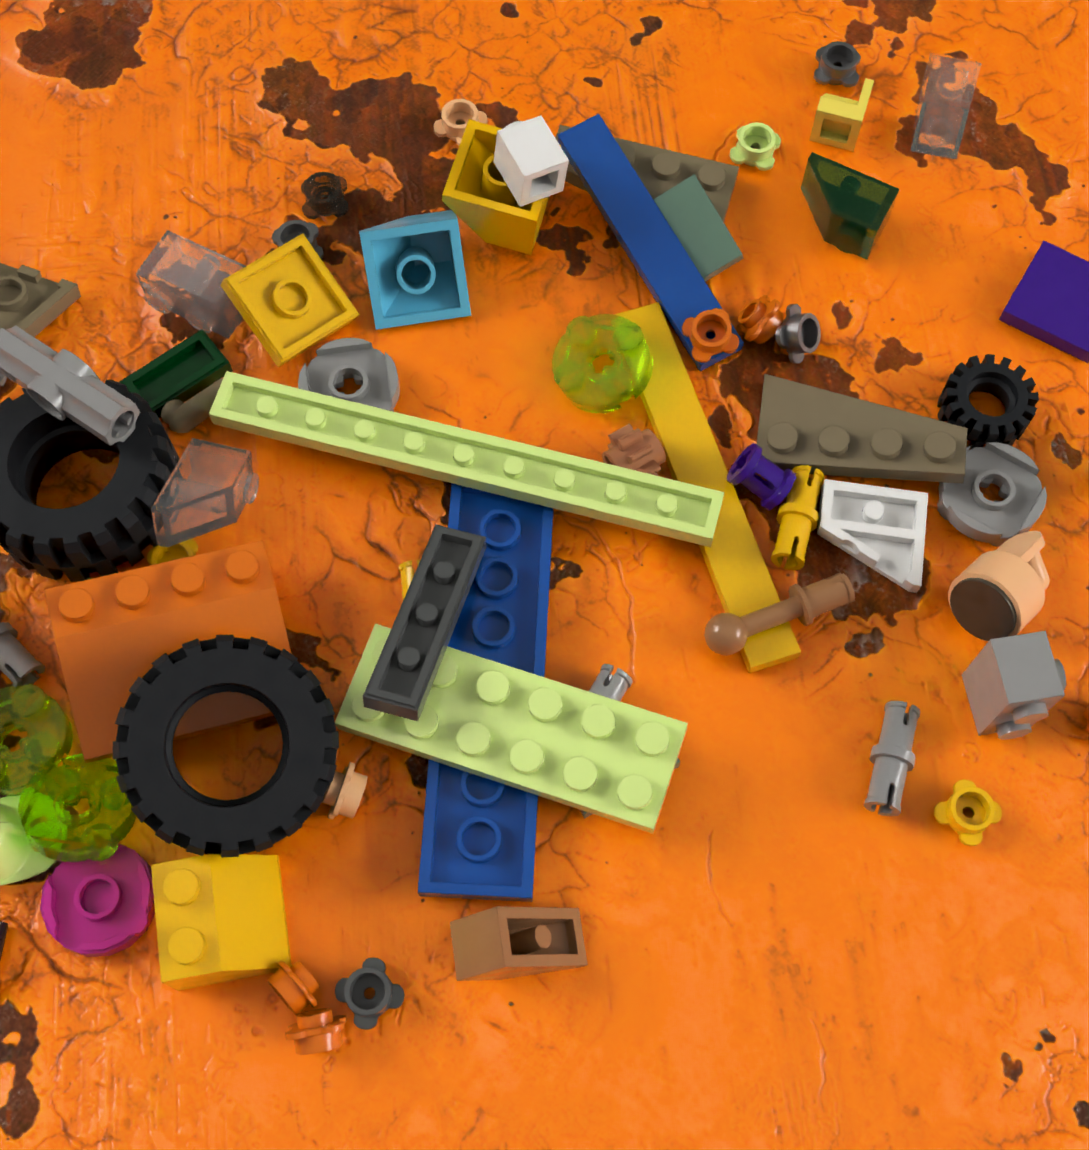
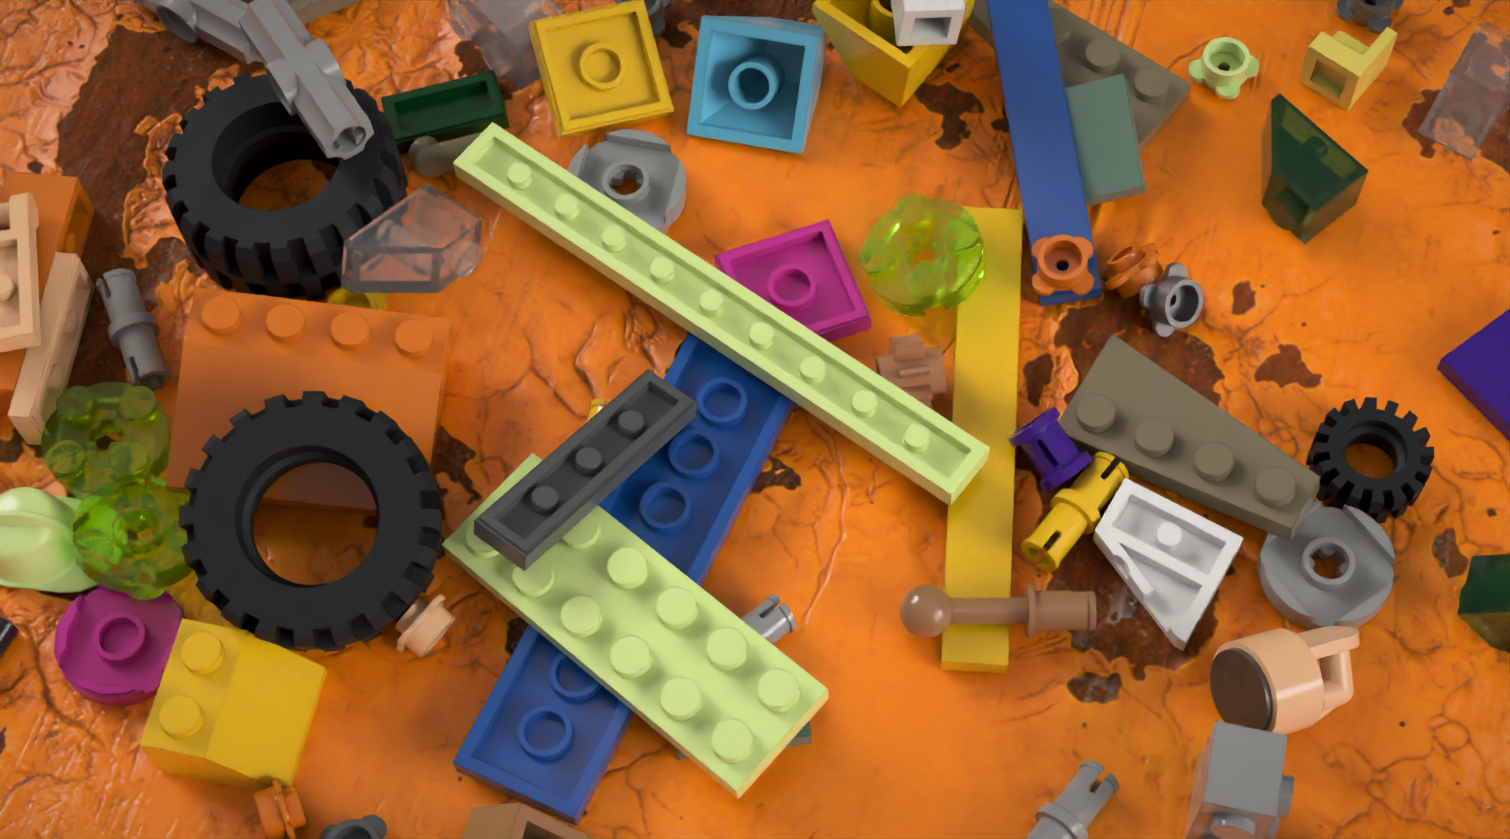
camera: 25 degrees right, 5 degrees down
none -> dark pink tile [714,219,871,342]

